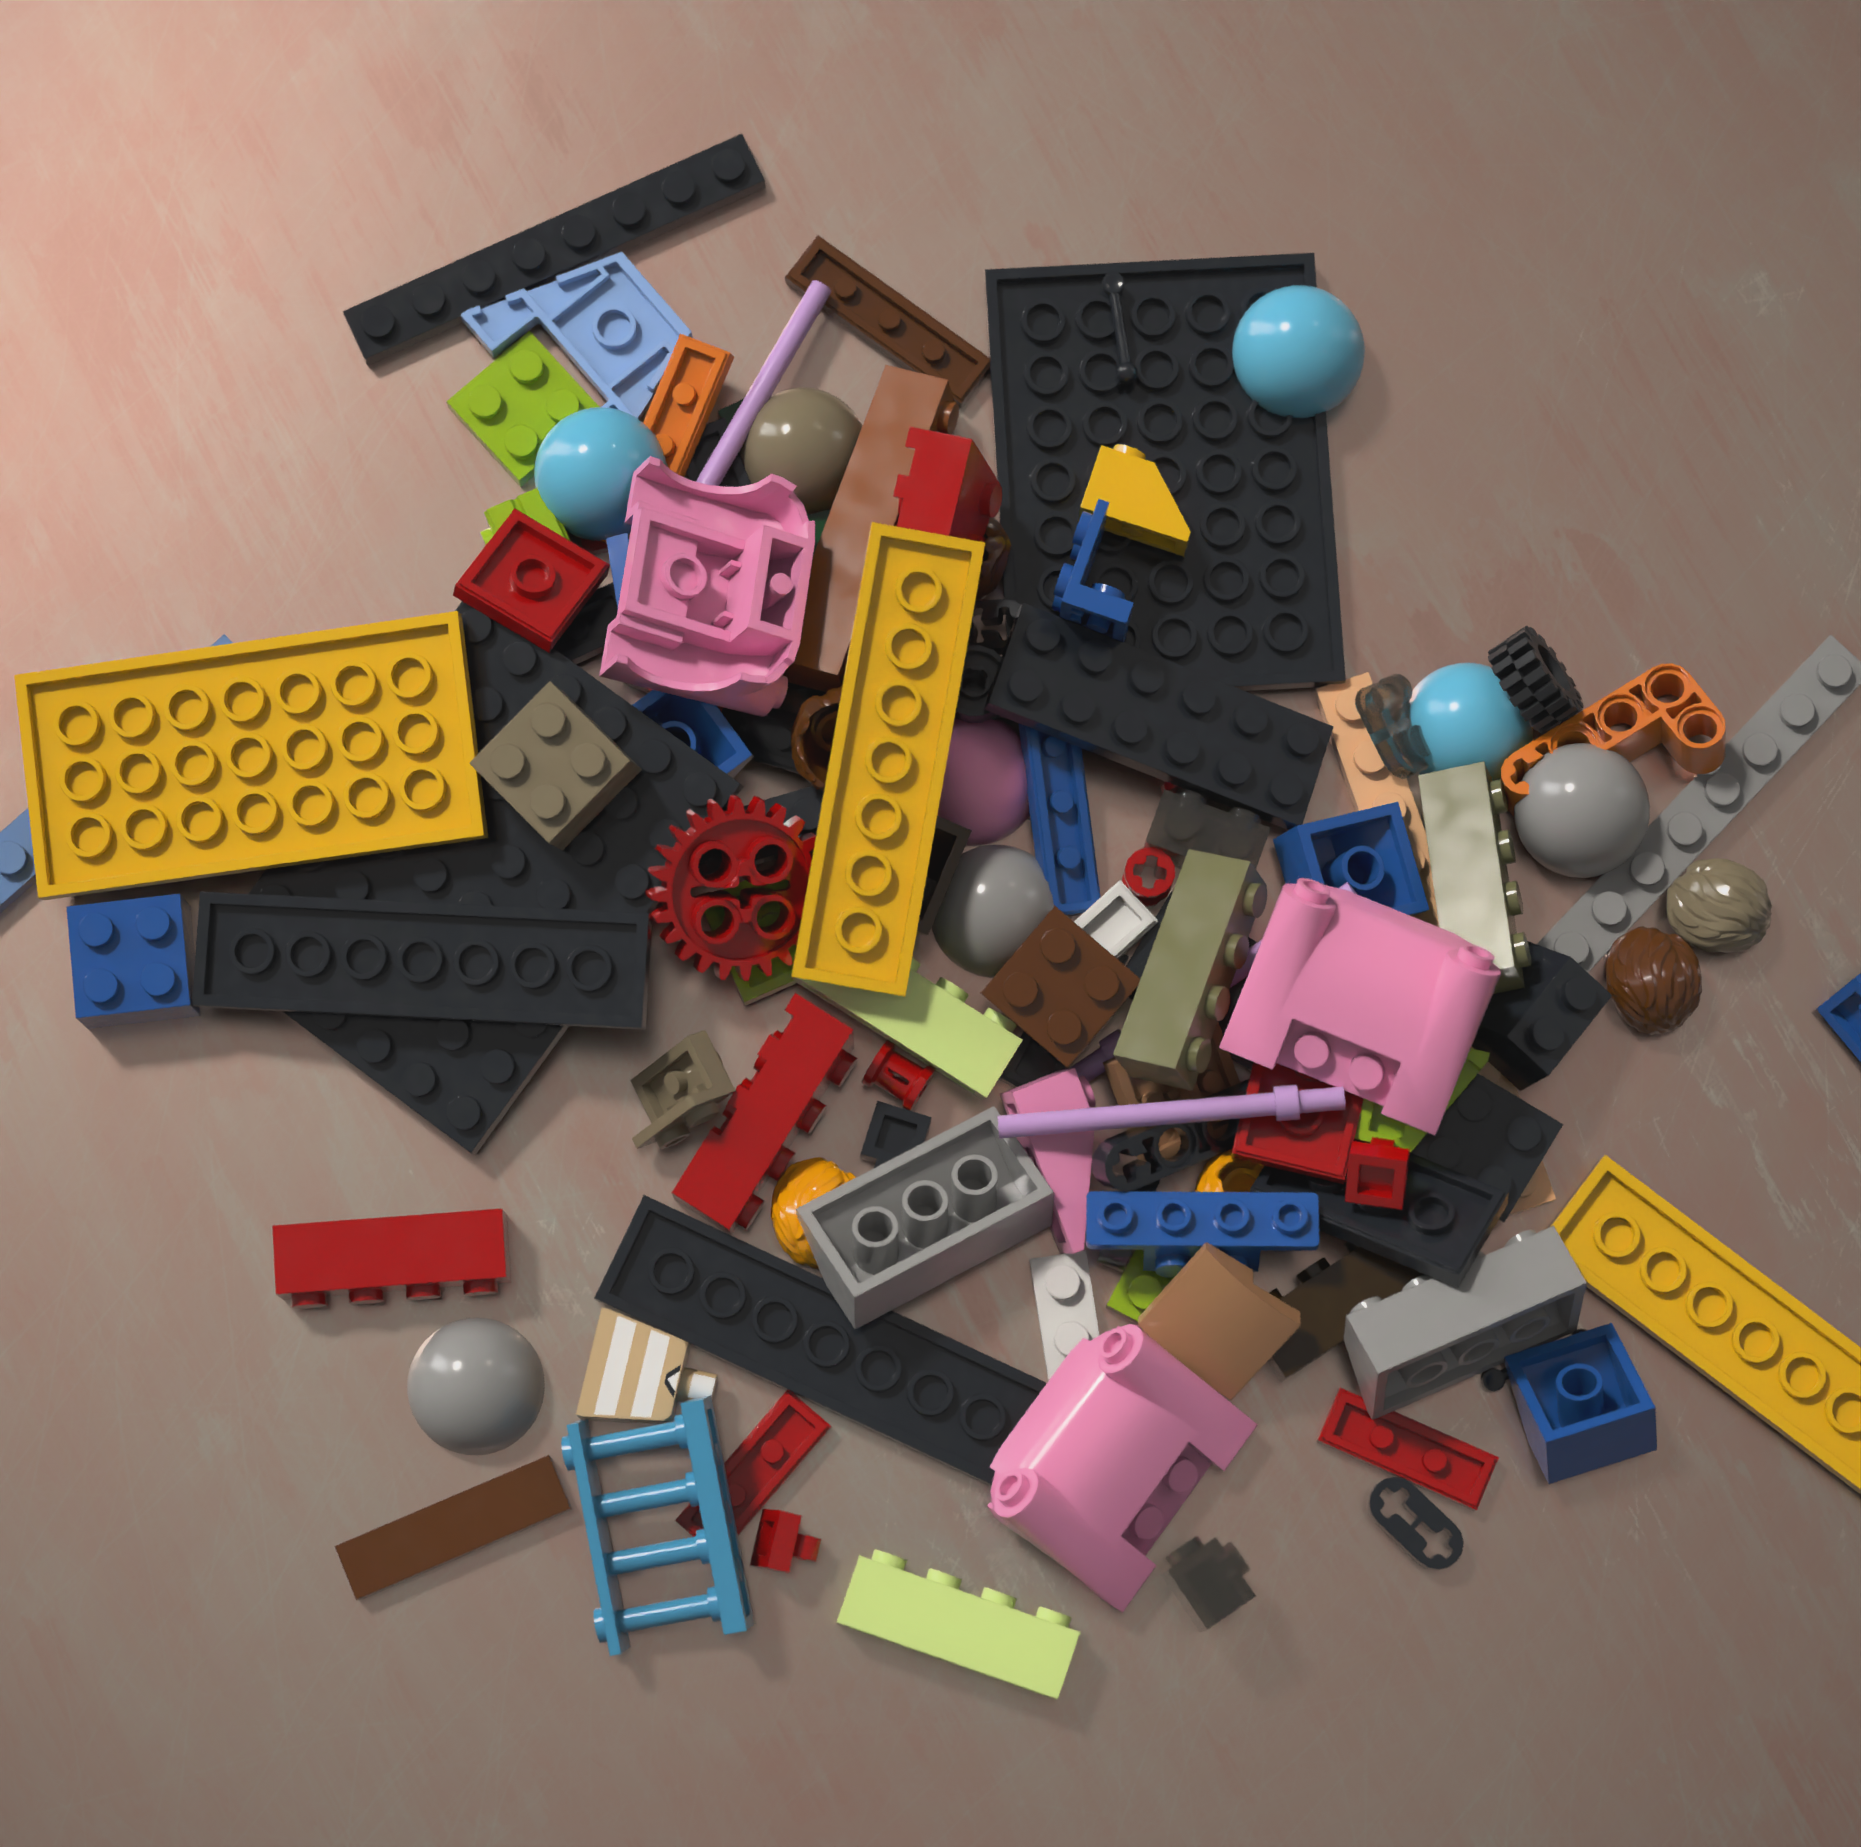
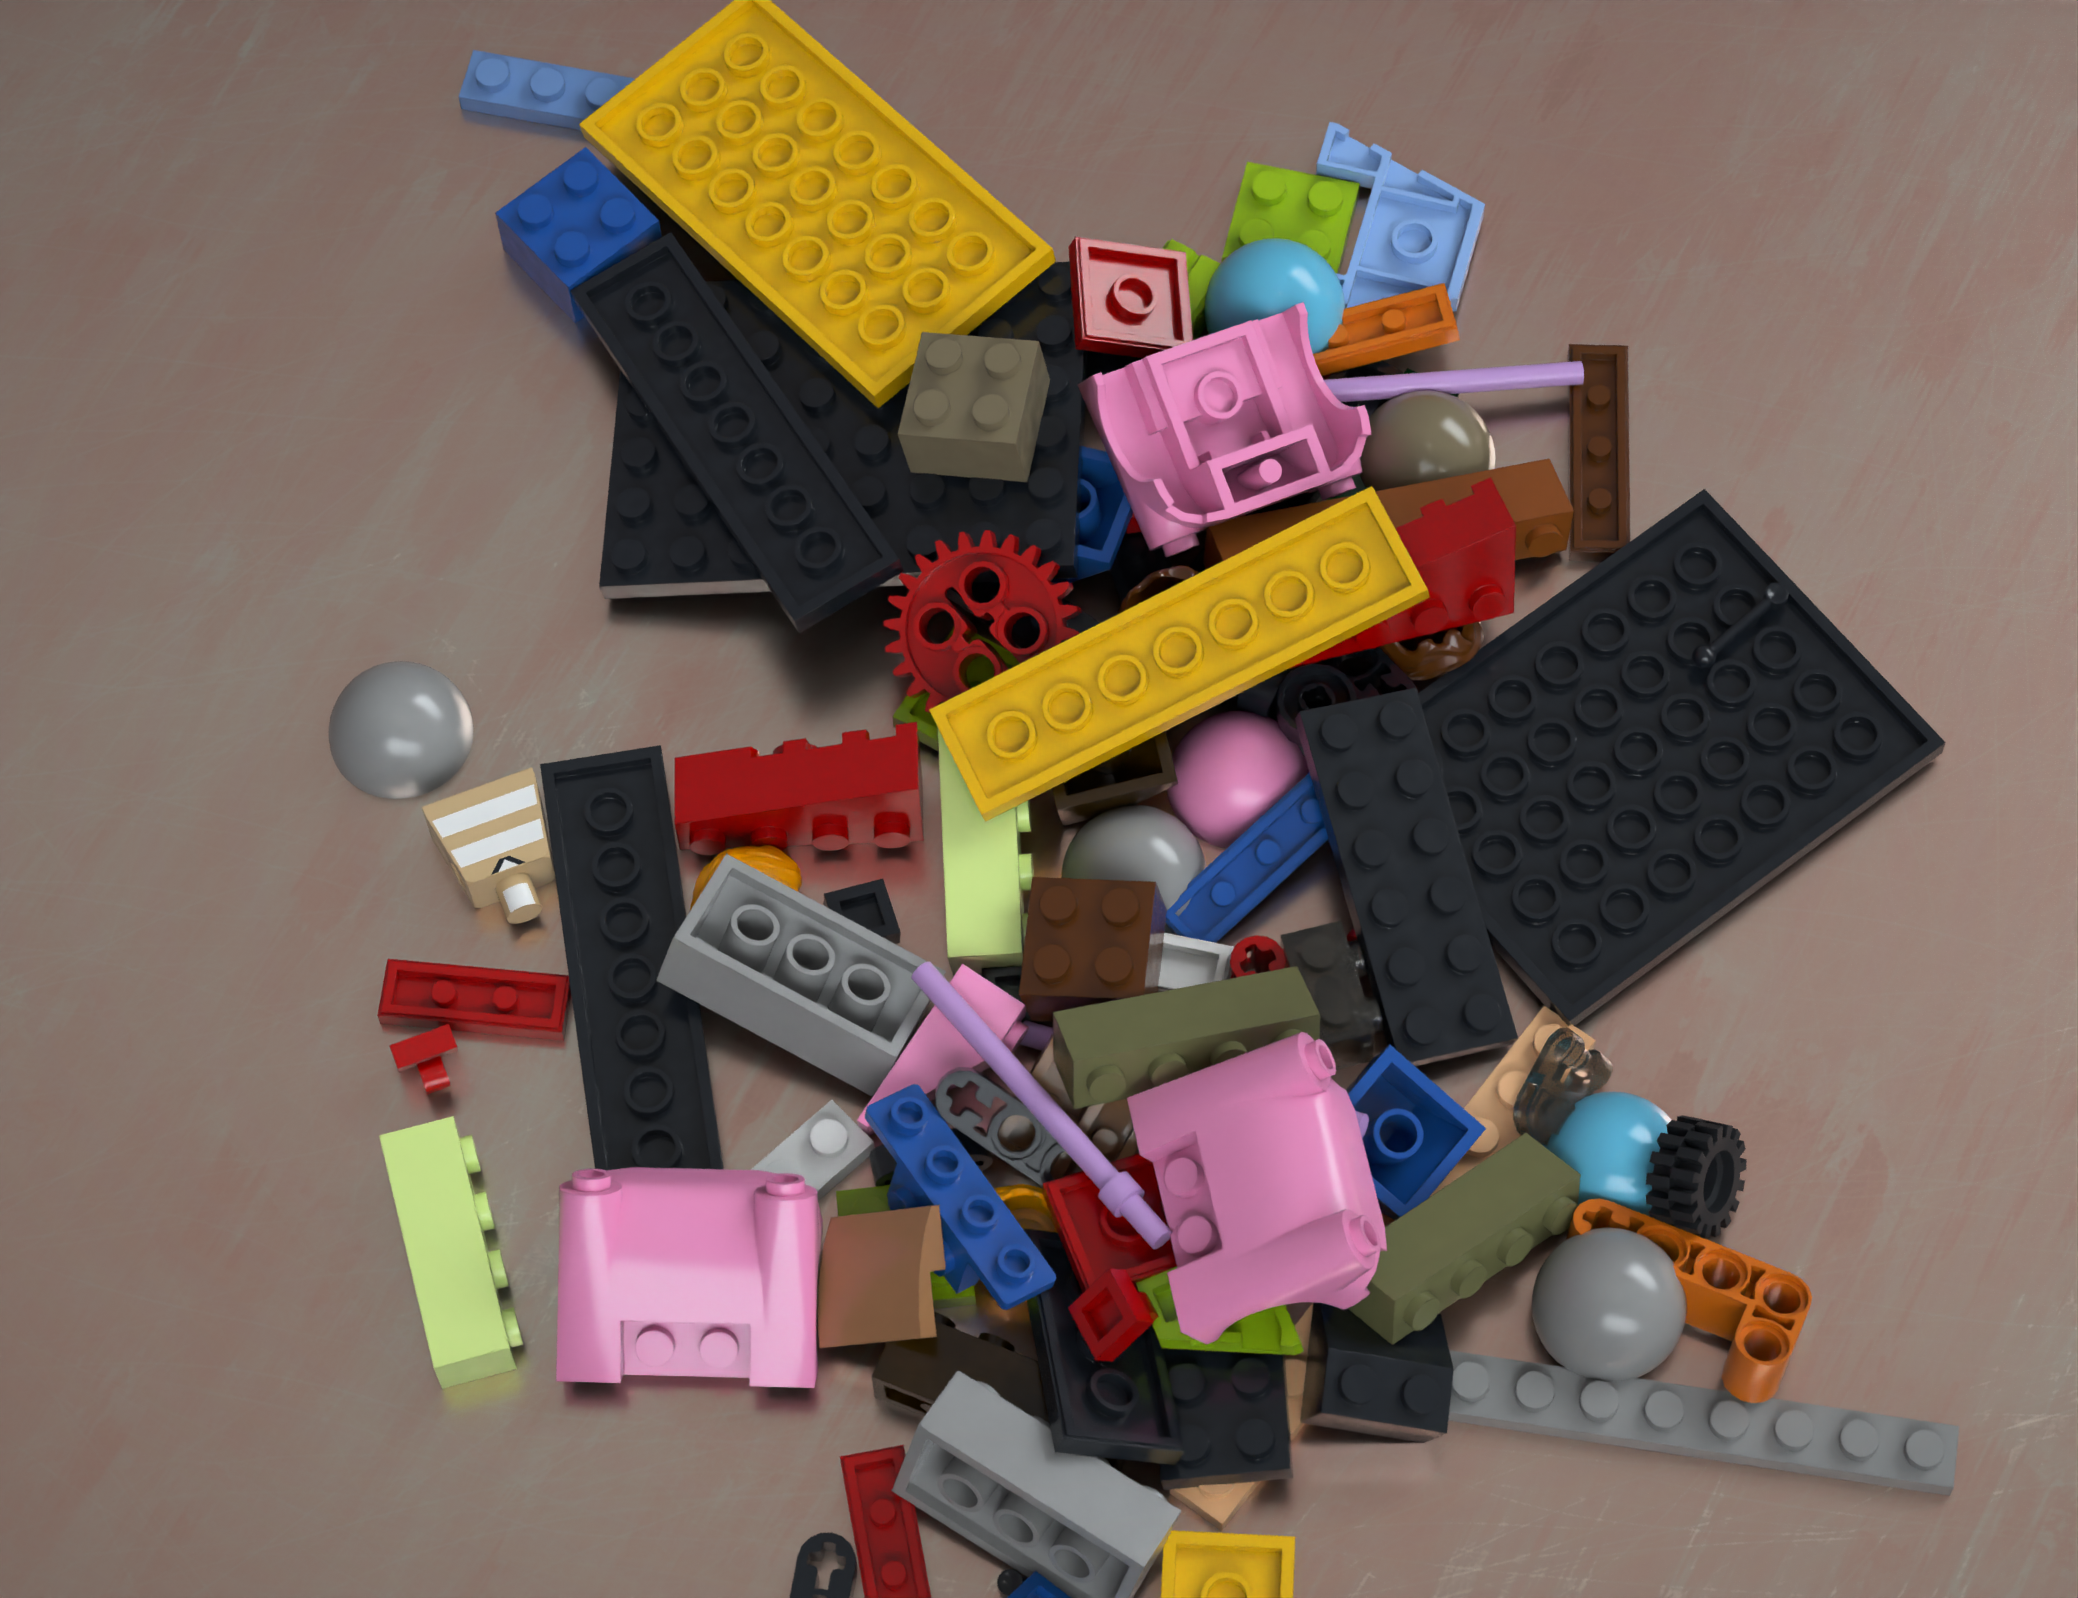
camera: 60 degrees right, 15 degrees down
red brick [272,1208,511,1309] -> none
reddish brown tile [335,1455,572,1601] -> none
black plate [342,133,766,366] -> none
dark azure fence [561,1396,754,1656] -> none
dark tan bracket [630,1030,735,1149] -> none
red bush [862,1040,936,1111] -> none
blue bracket [1051,499,1134,642] -> none
yellow slope [1078,445,1191,556] -> none
clear smoke brick [1161,1535,1256,1633] -> none
medium azure piece [1232,285,1365,418] -> none
reddish brown hair [1605,926,1702,1035] -> none
dark tan hair [1666,858,1772,953] -> none

